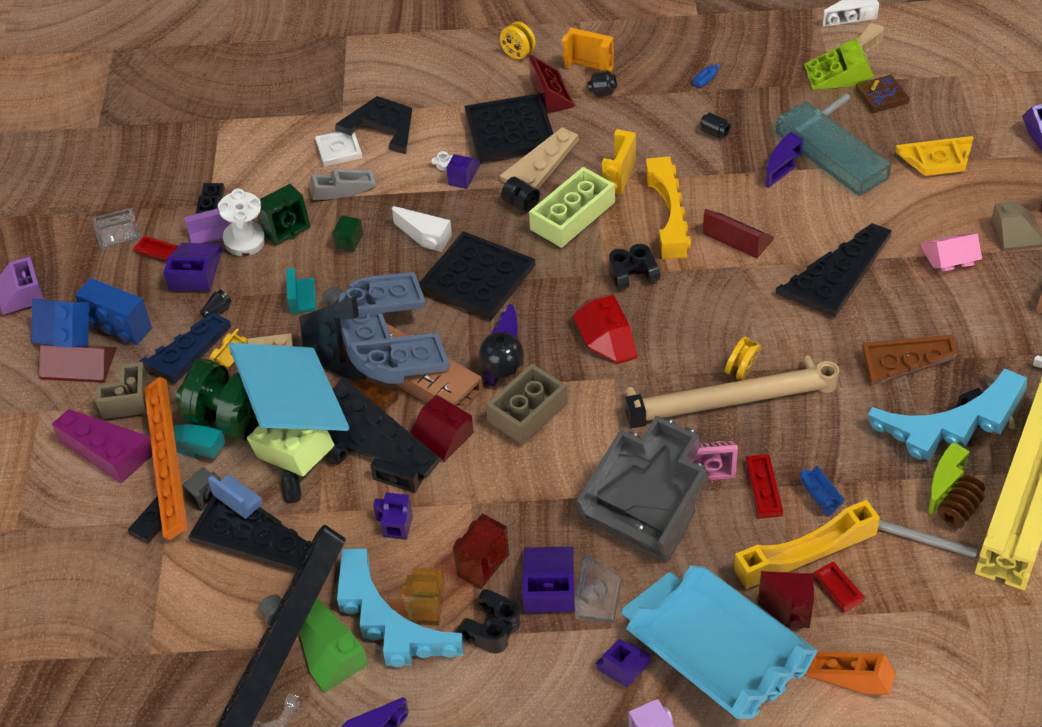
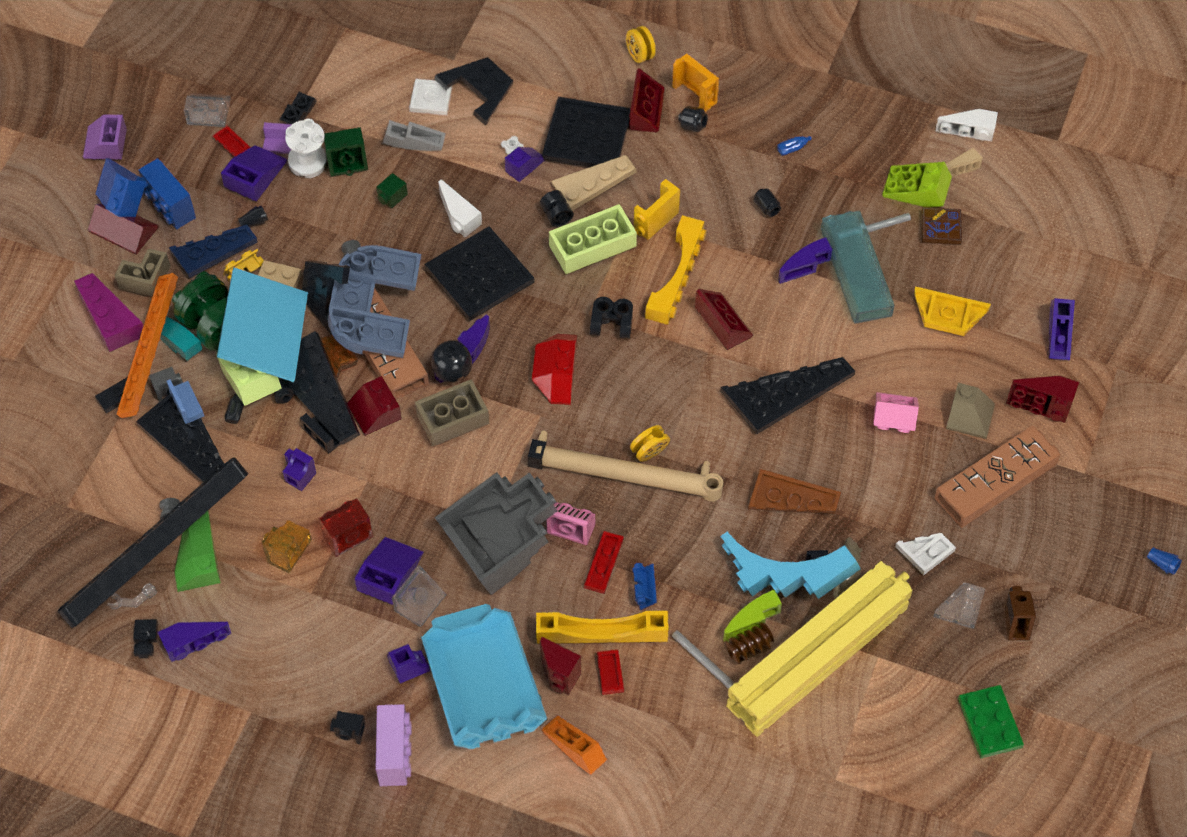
camera: 20 degrees right, 10 degrees up
teal panel [286,268,316,314] -> none
medium azure arch [337,549,464,667] -> none
black piece [456,589,521,654] -> none

